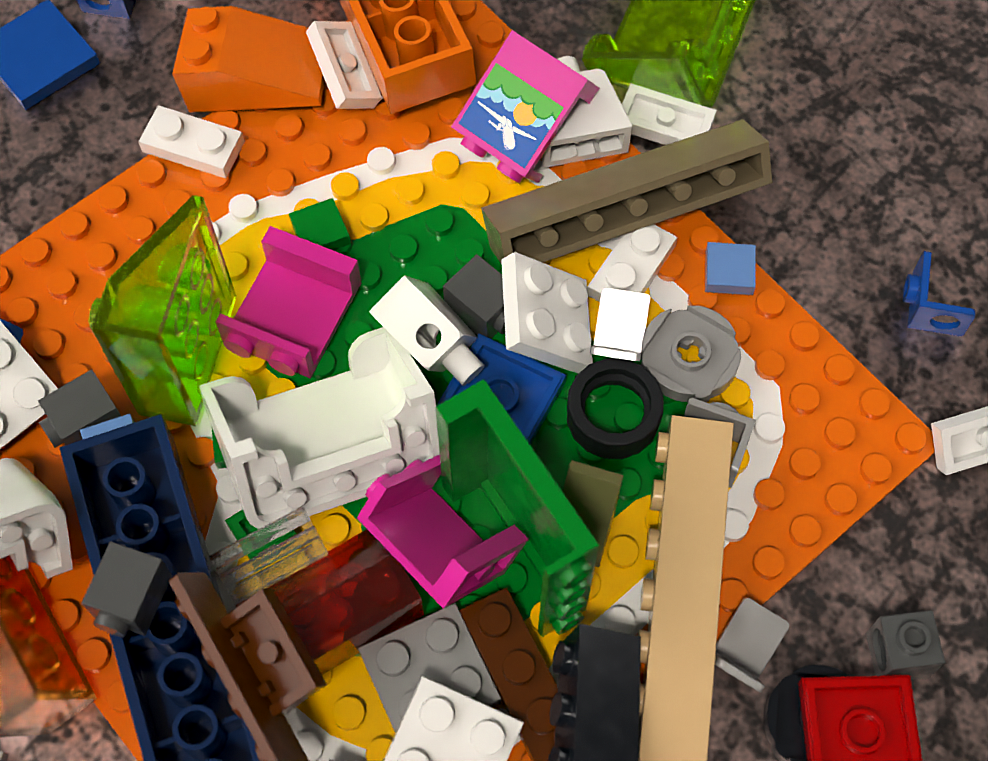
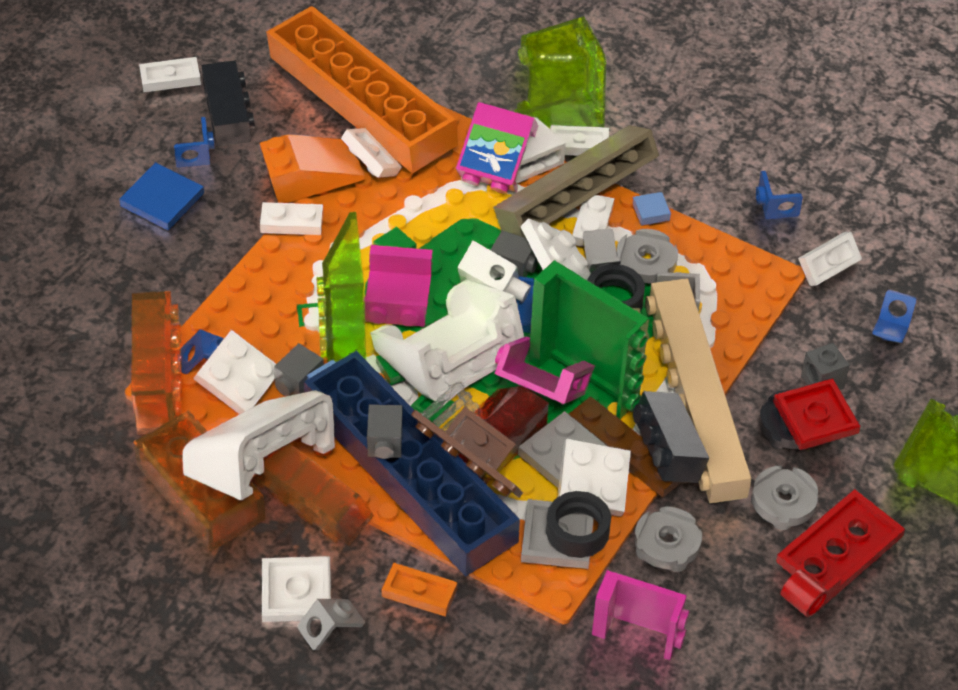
camera: 20 degrees left, 15 degrees down
light grey bracket [715,597,789,693] -> none

